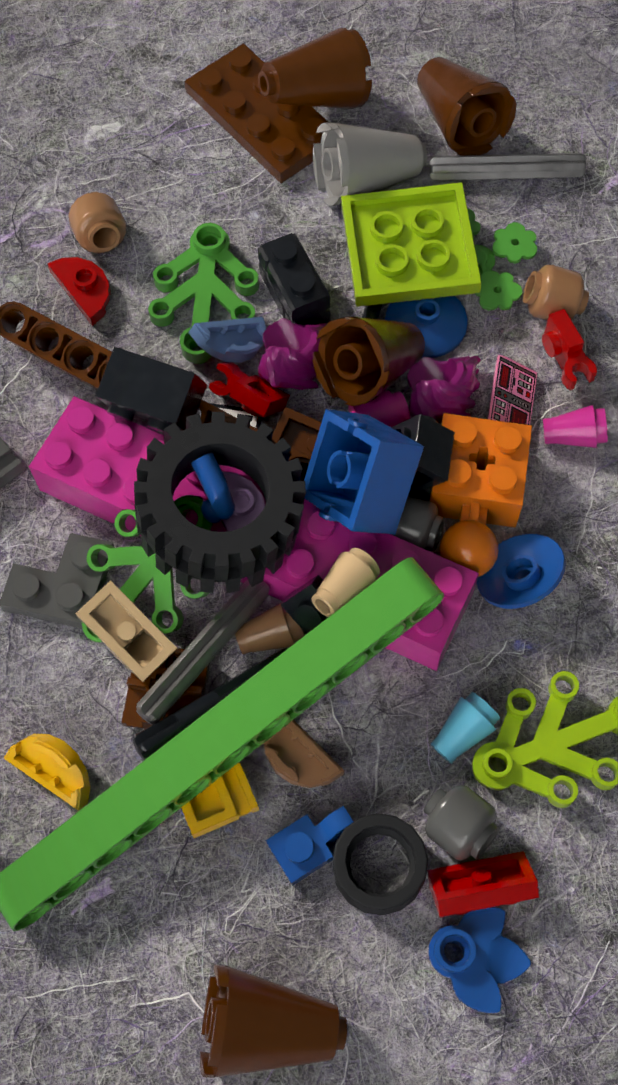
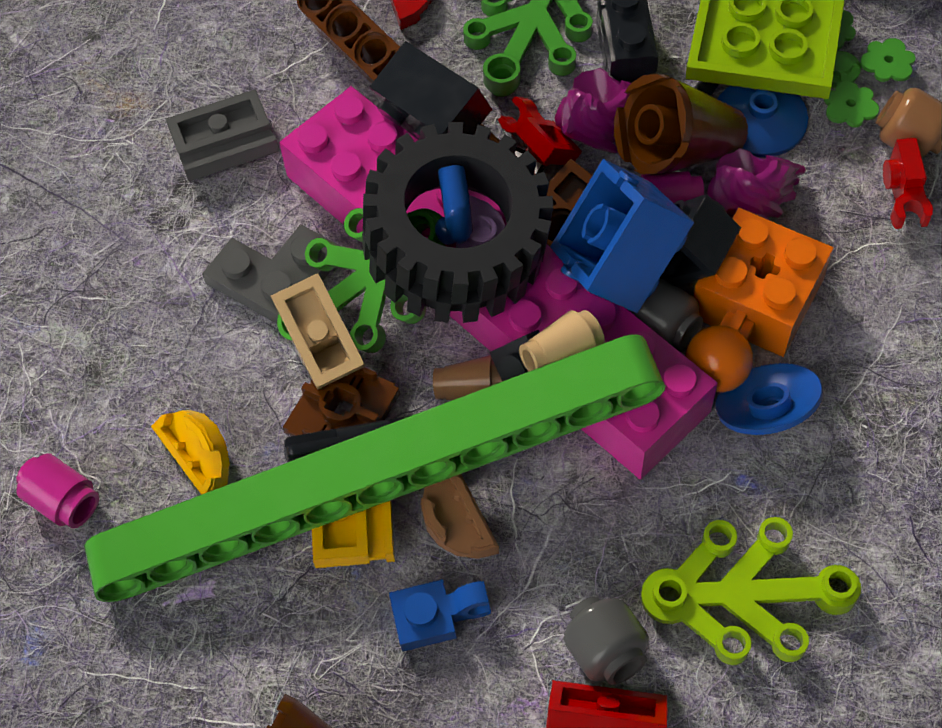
camera: 20 degrees right, 5 degrees down
flat silver axle [136,579,270,725] -> none
medium blue plate [189,317,266,363] -> none
black tyre [333,813,428,915] -> none
medium azure cone [430,692,500,764] -> none
slope [487,355,537,425] -> none
dark pink cone [543,405,608,448] -> none

